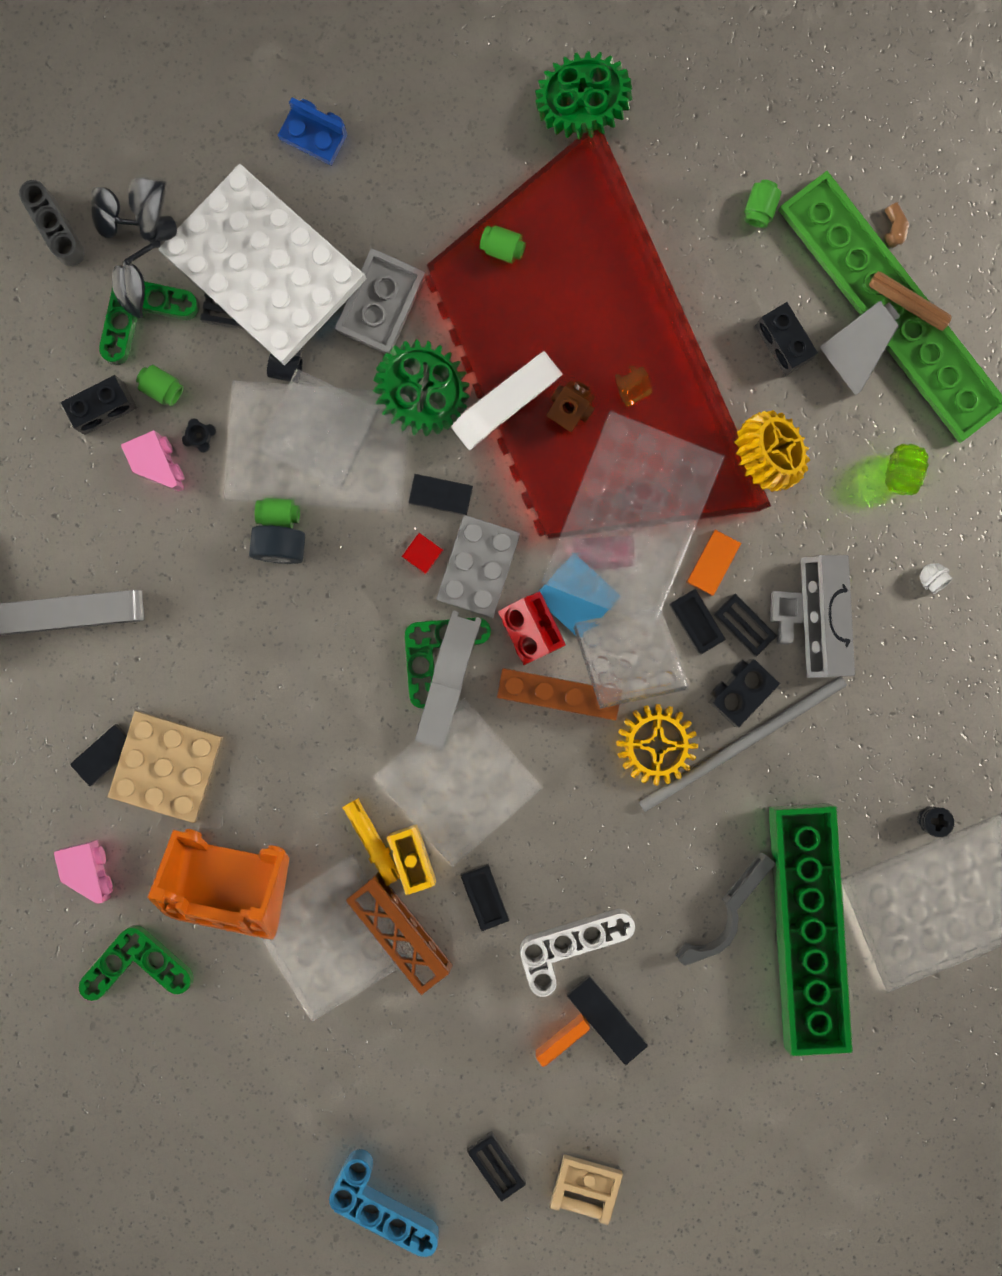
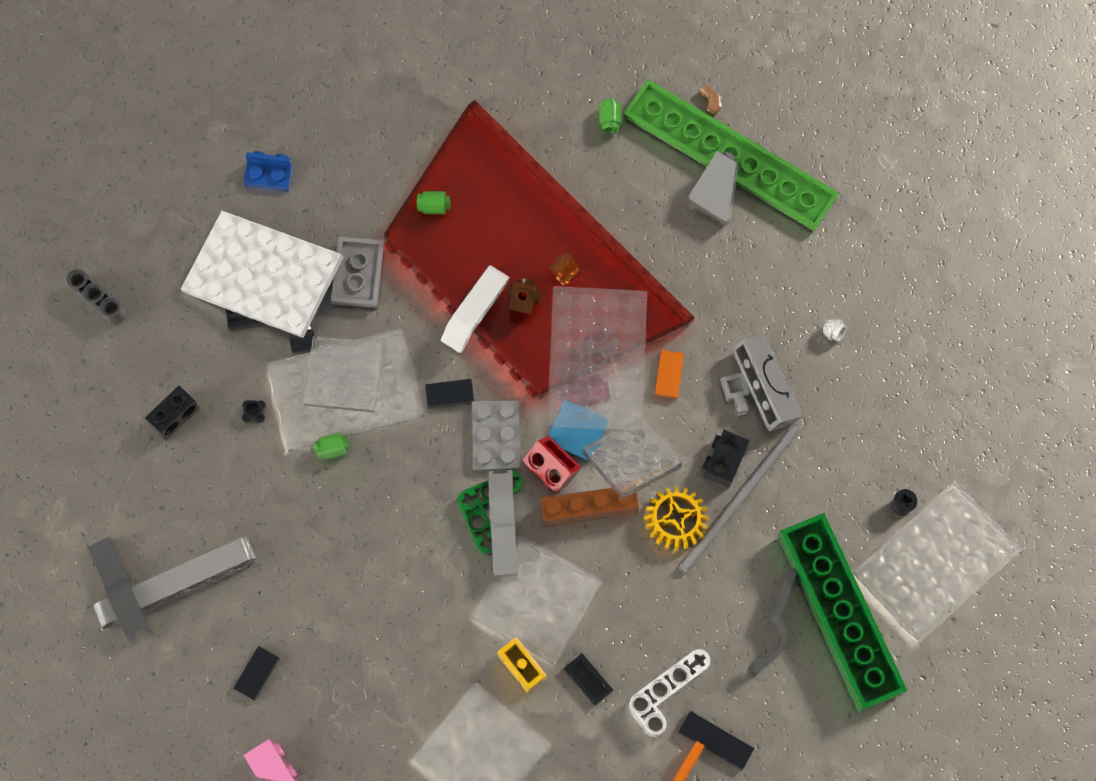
camera: 20 degrees left, 15 degrees down
black plant [91,177,177,318] -> none
green beam [99,281,200,365] -> none
tan plate [108,711,223,823] -> none
bright pink slope [121,430,185,491] -> none
bright green brick [136,365,184,406] -> none
orange windscreen [148,829,290,939] -> none
black wheel [249,525,305,564] -> none
yellow pin [342,798,400,886] -> none
dark orange fence [346,872,453,995] -> none
green gear [373,339,470,436] -> none
red tile [402,533,443,574] -> none
green gear [535,51,633,140] -> none
black tile [669,589,726,655] -> none
black tile [713,593,777,657] -> none
yellow gear [735,410,810,492] -> none
black brick [755,302,818,376] -> none
medium nougat axle [869,271,952,331] -> none
clear neon green gear [885,444,929,496] -> none

